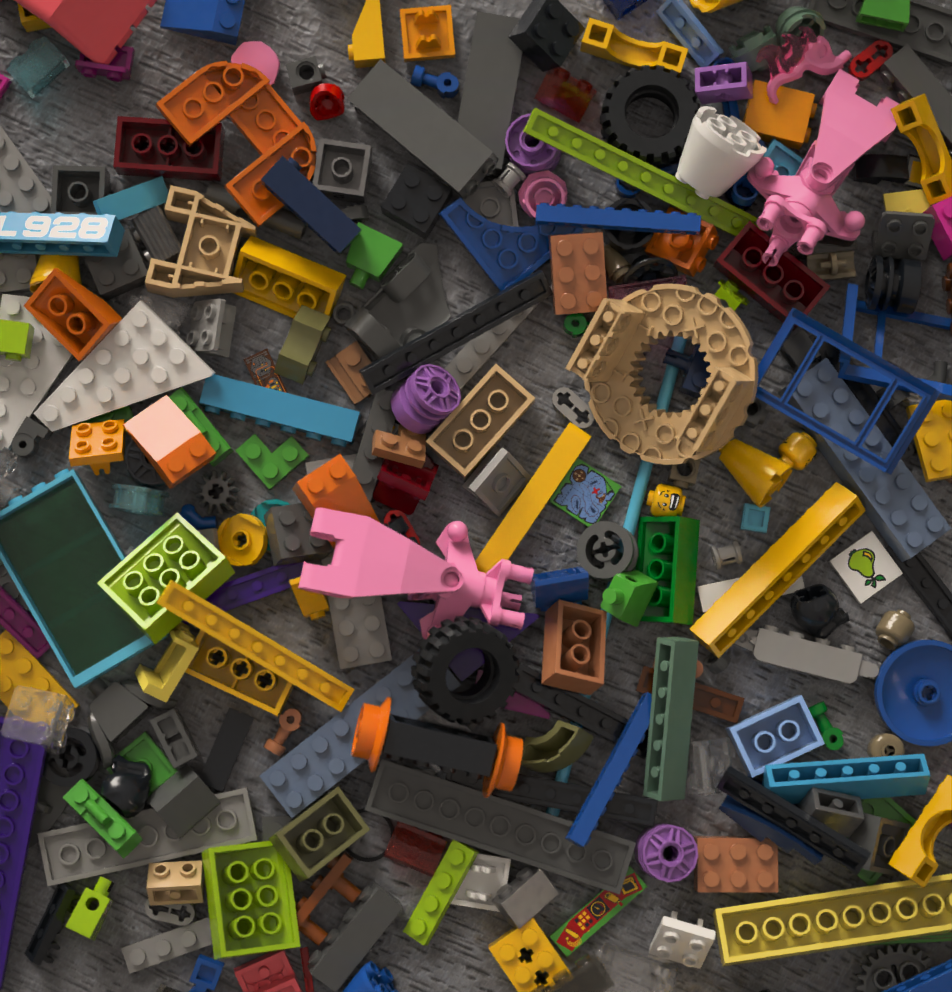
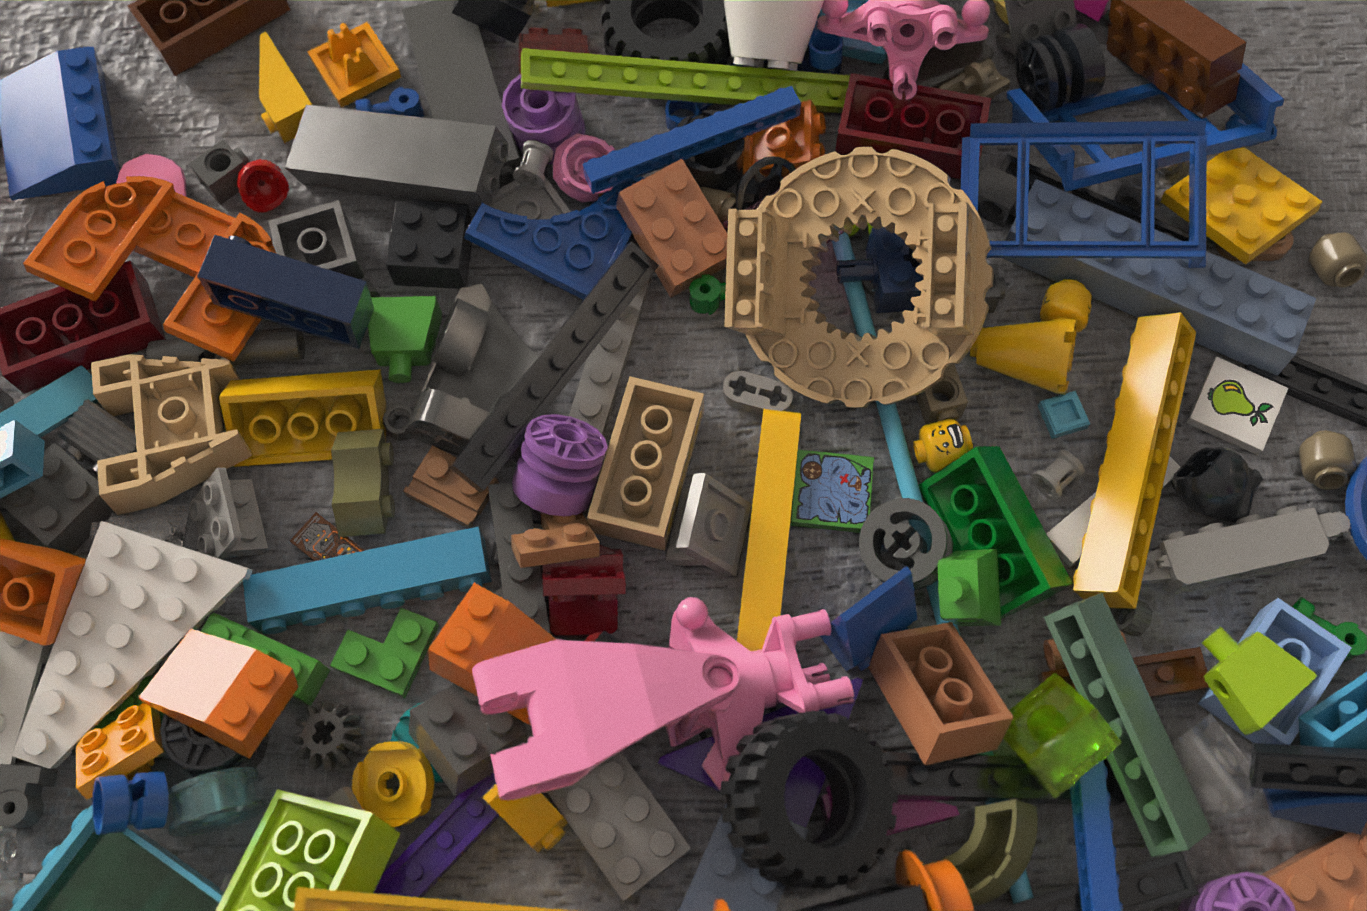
camera: 20 degrees left, 15 degrees down
blue arm [180,504,217,530] -> none
none -> blue wheel [92,771,168,835]
none -> clear neon green slope [1002,673,1122,798]
none -> lime torso [1202,626,1317,736]

